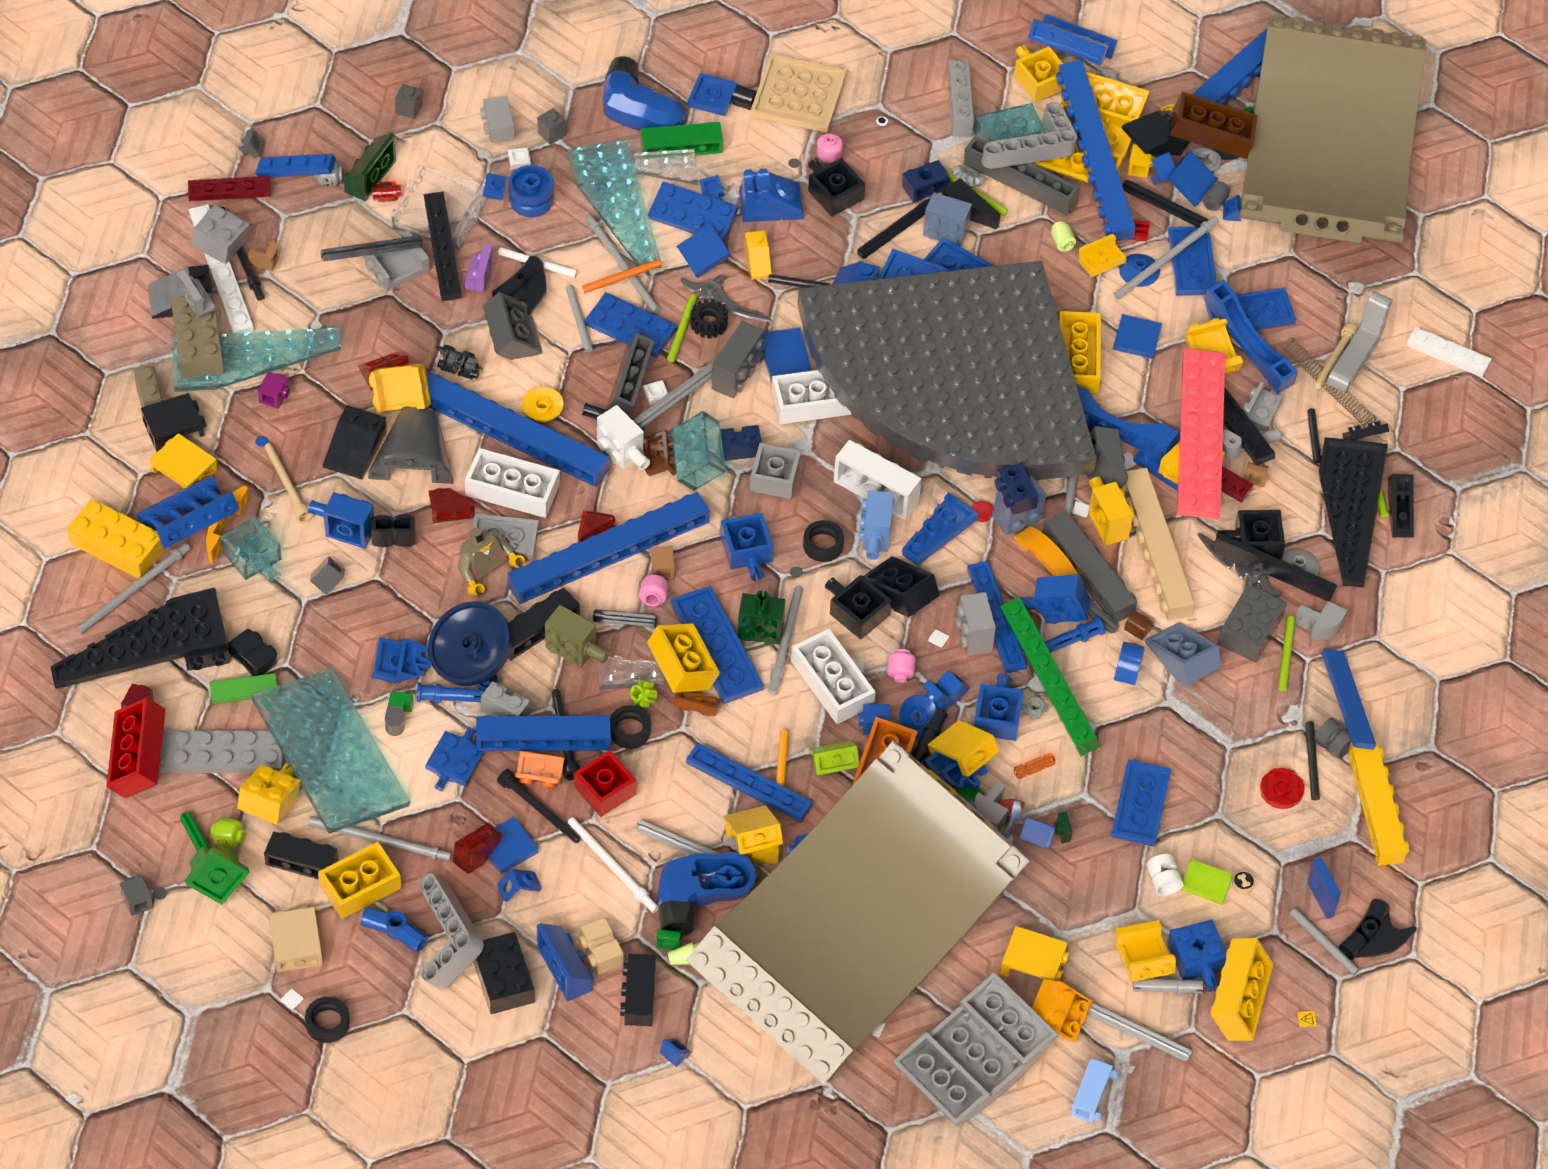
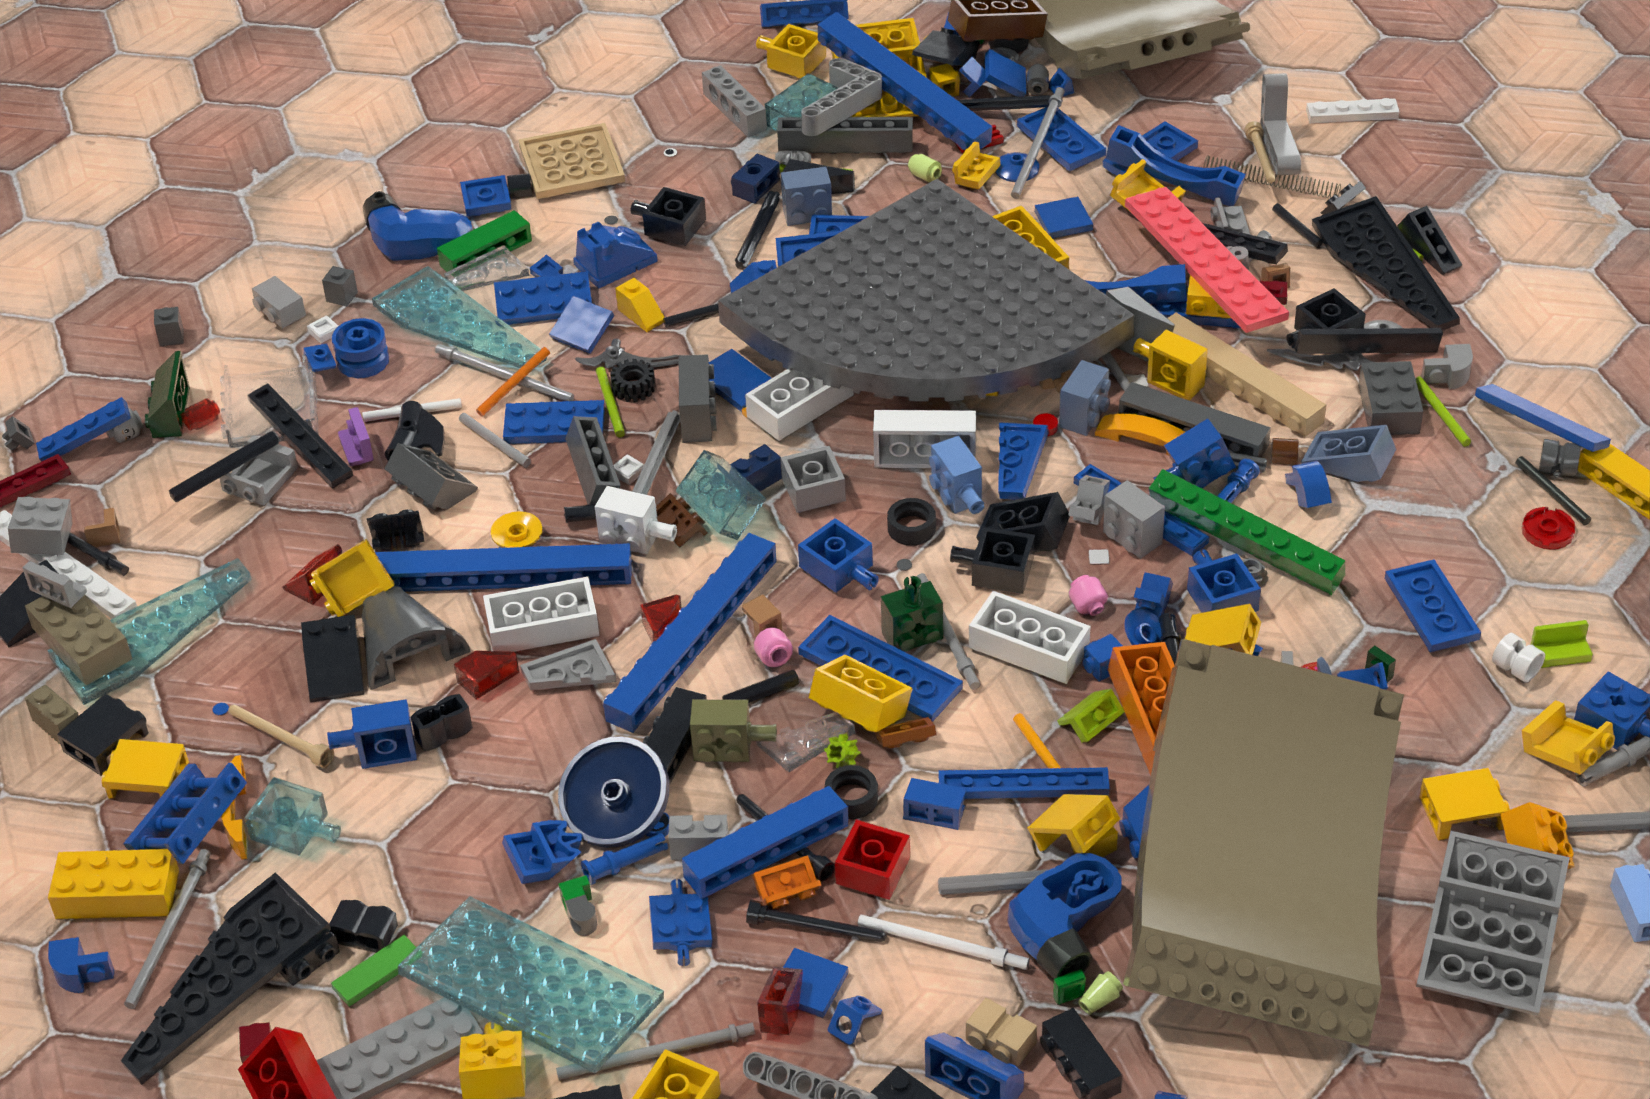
camera: 25 degrees left, 10 degrees down
magenta brick [258,371,290,409] -> none
dark grey panel [310,556,345,594] -> none
dark tan torso [458,528,525,596] -> none
bright pink head [816,133,843,163] -> none
dark blue brick [995,463,1039,515] -> none
clear orange axle [1014,753,1056,779] -> none
tile [1232,871,1255,894] -> none
none -> blue brick [48,937,114,993]
none -> blue hinge [903,778,966,830]
none -> light grey brick [1069,475,1110,525]

